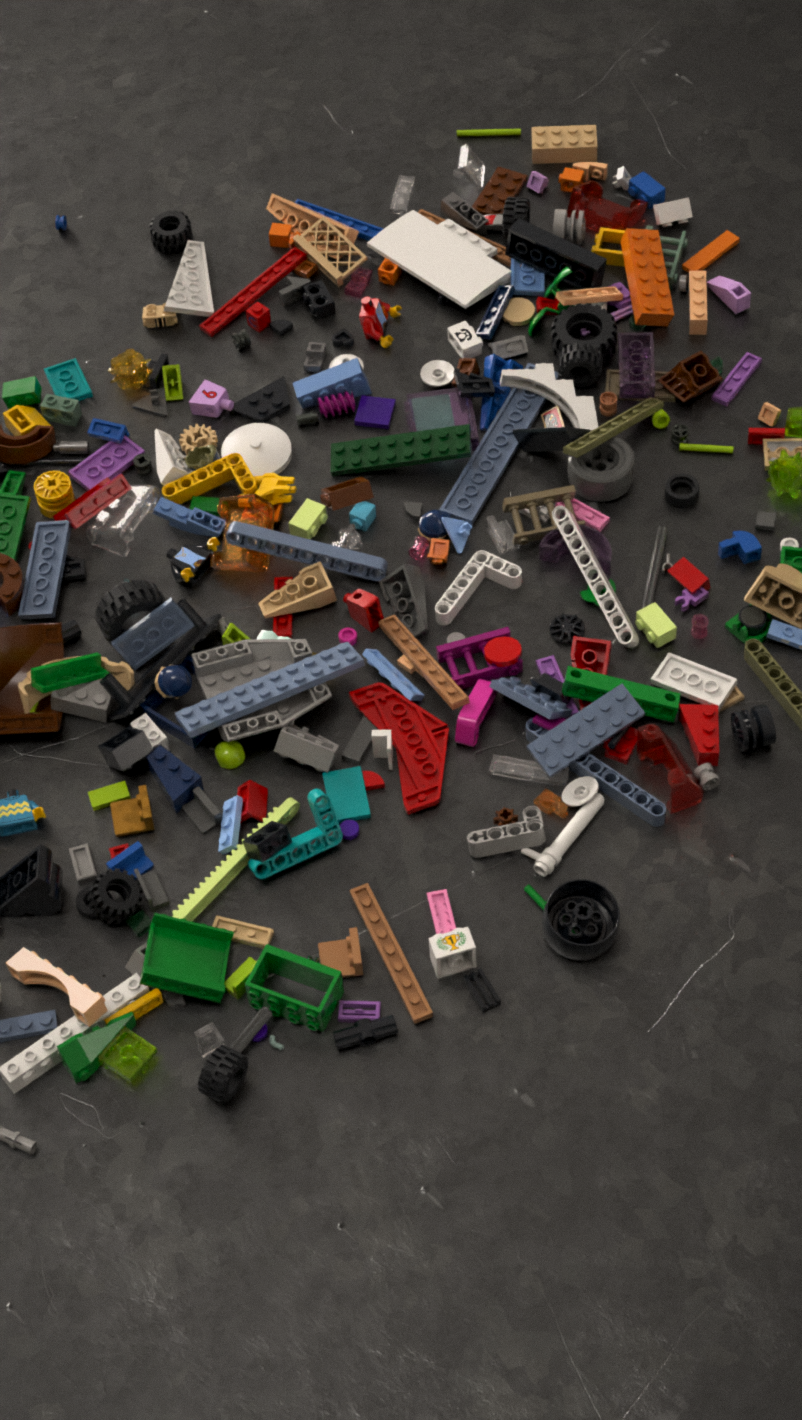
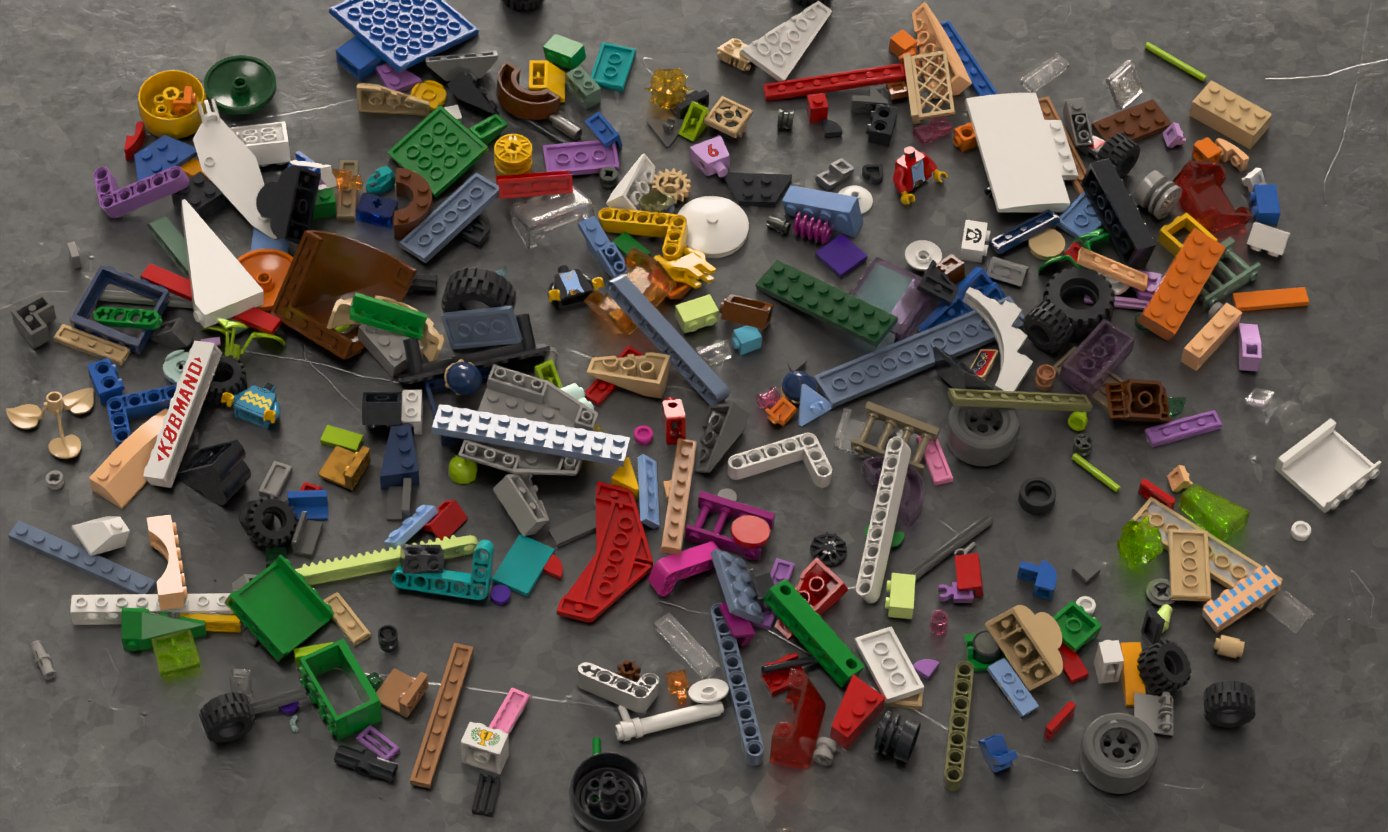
camera: 30 degrees right, 0 degrees up
white panel [372,730,393,770] -> none
sand blue plate [527,684,645,778] -> none
none -> black wheel [378,625,398,652]
none -> yellow slope [611,457,639,500]
none -> tan piece [704,96,753,138]
none -> medium lavender tile [913,659,940,680]
none -> clear bracket [1245,387,1278,418]

